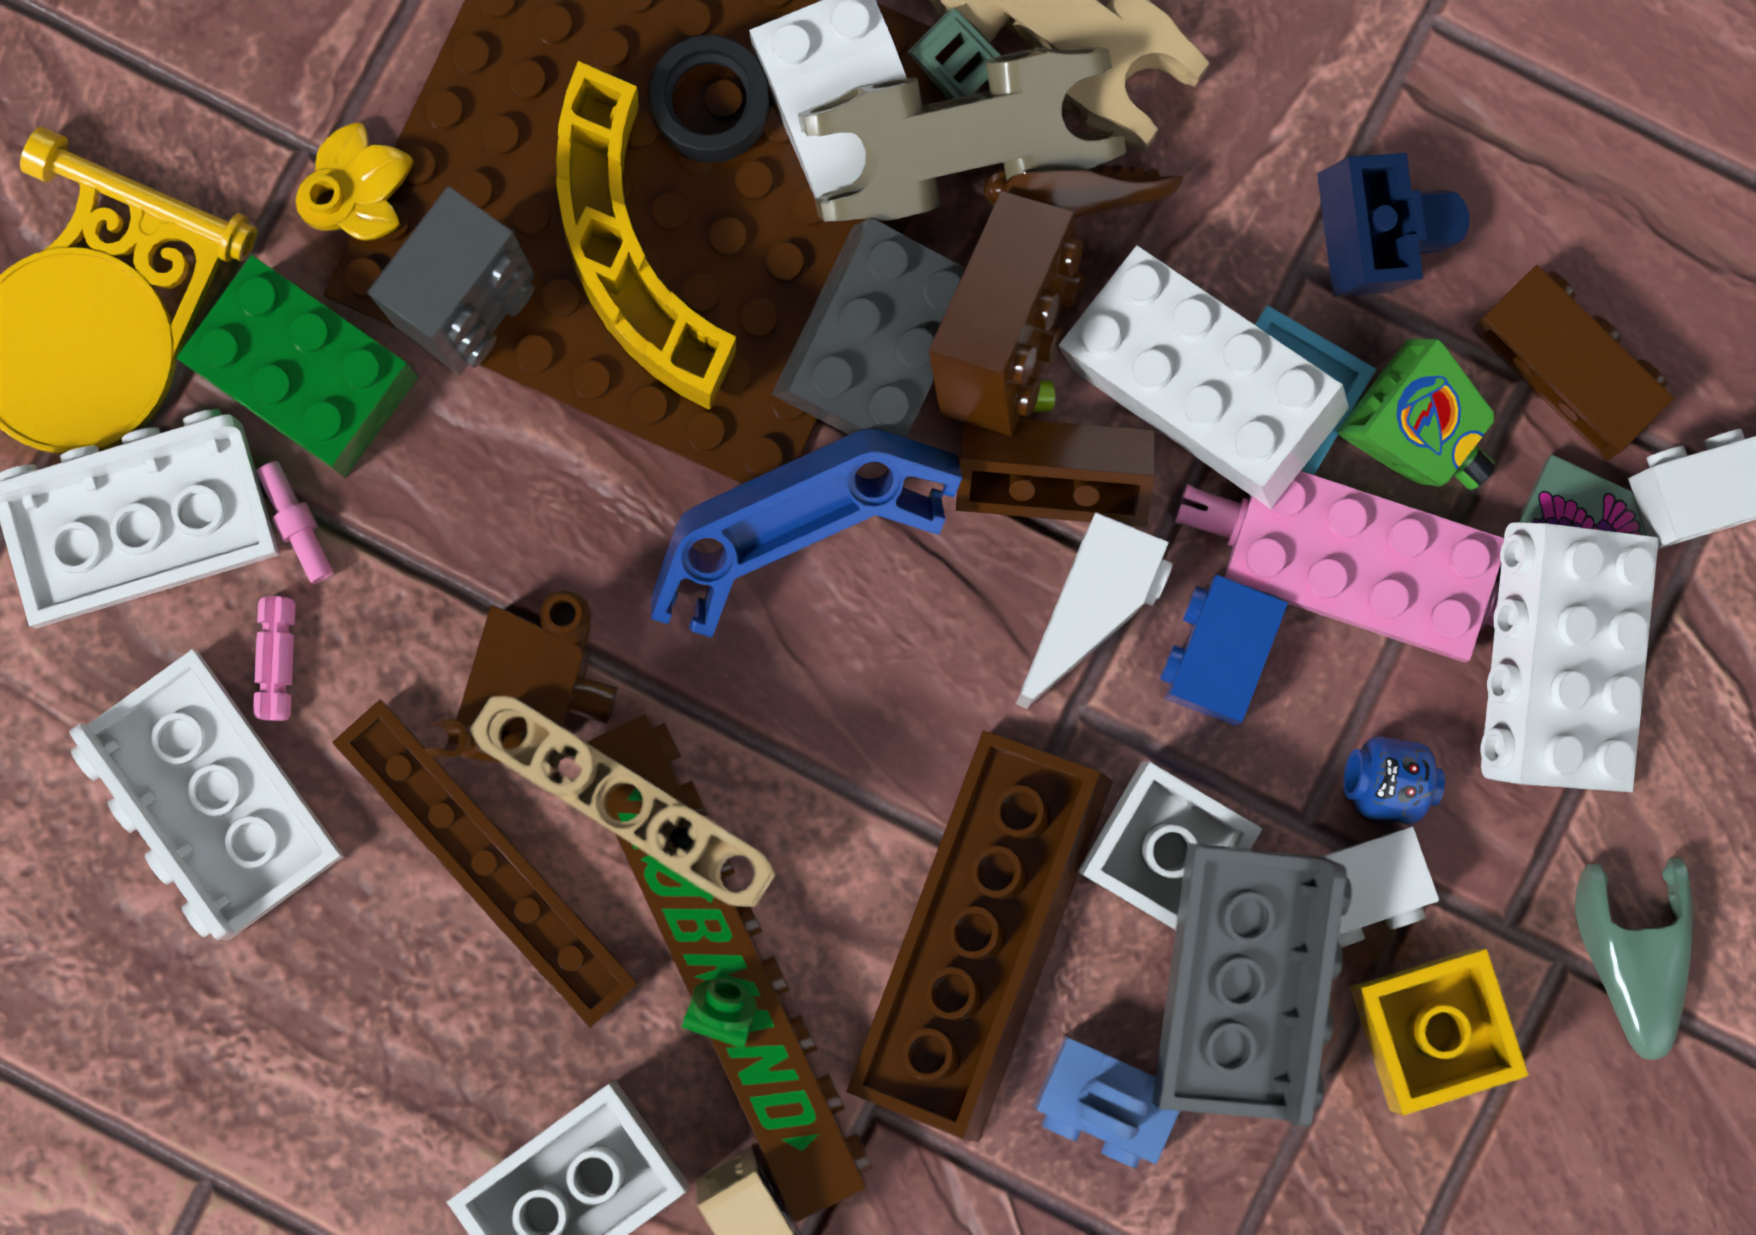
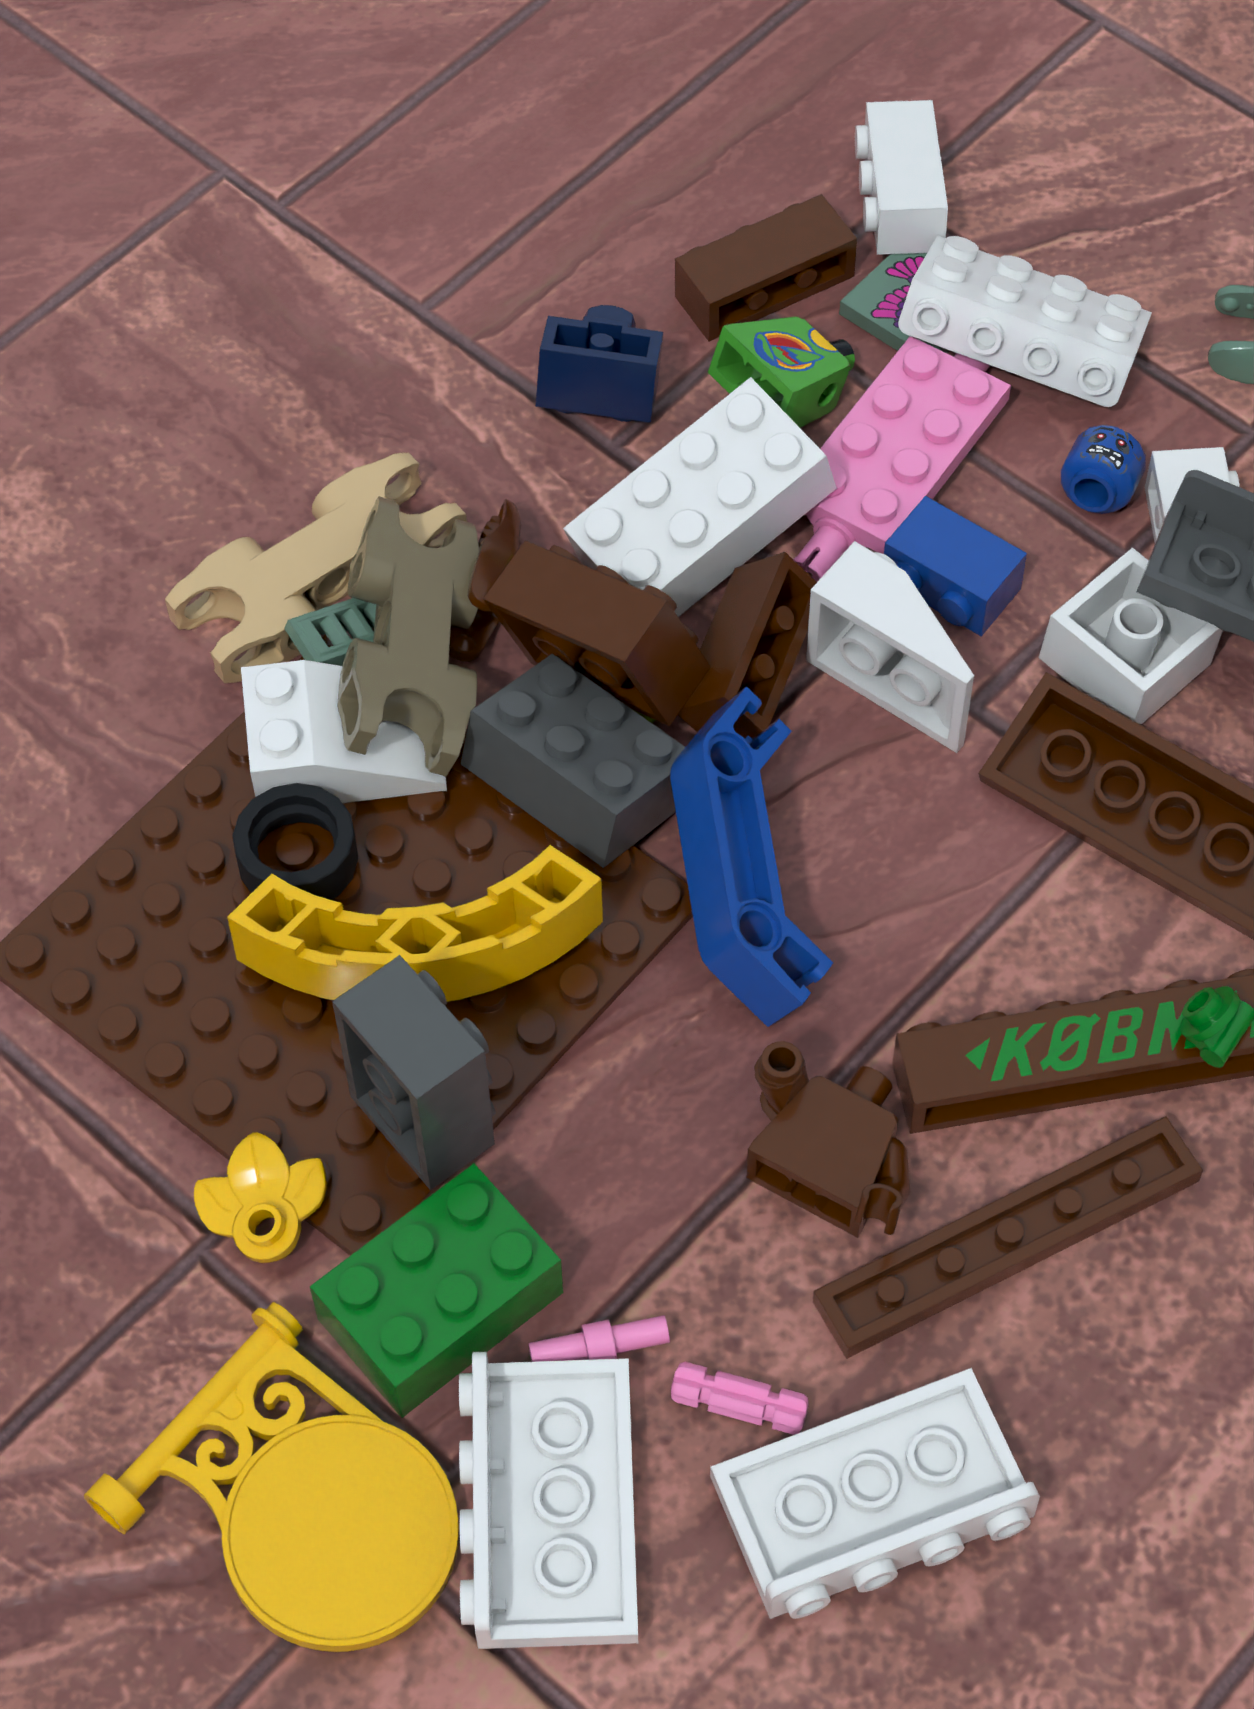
camera: 75 degrees left, 25 degrees down
tan piece [471,697,775,907] -> none

